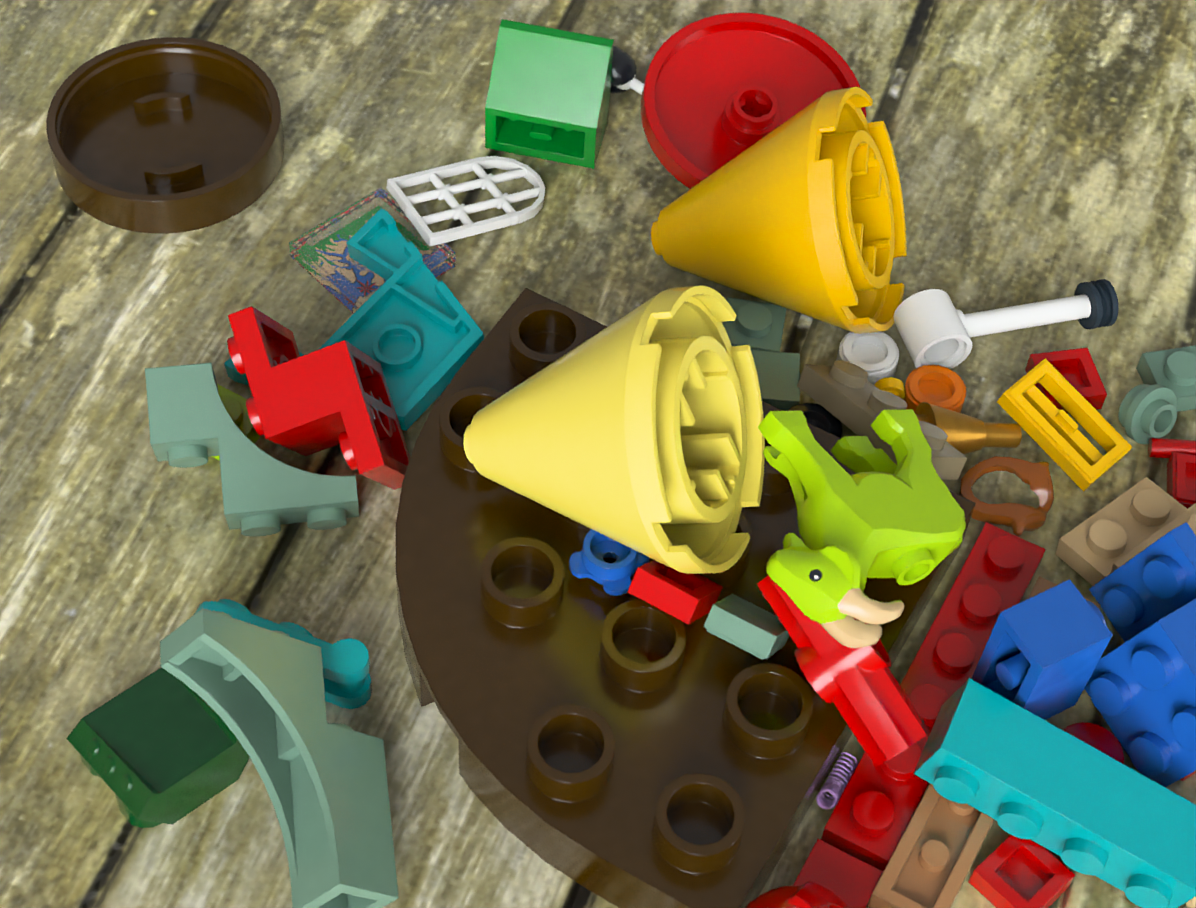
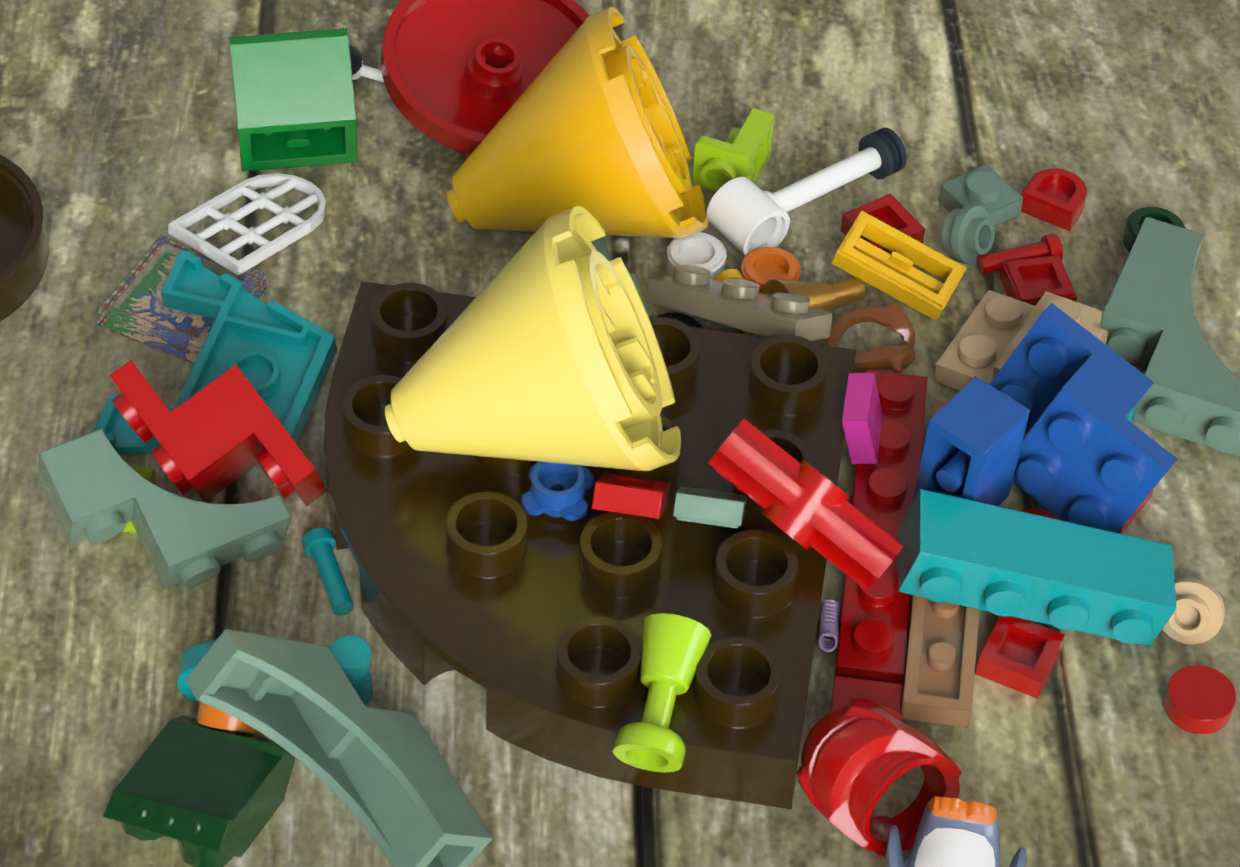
camera: 20 degrees left, 5 degrees down
lime animal [758,409,966,648] -> none
none -> teal piece [301,527,354,616]
none -> lime piece [612,613,711,772]
none -> lime bracket [693,108,775,191]
none -> dark pink tile [842,373,883,464]

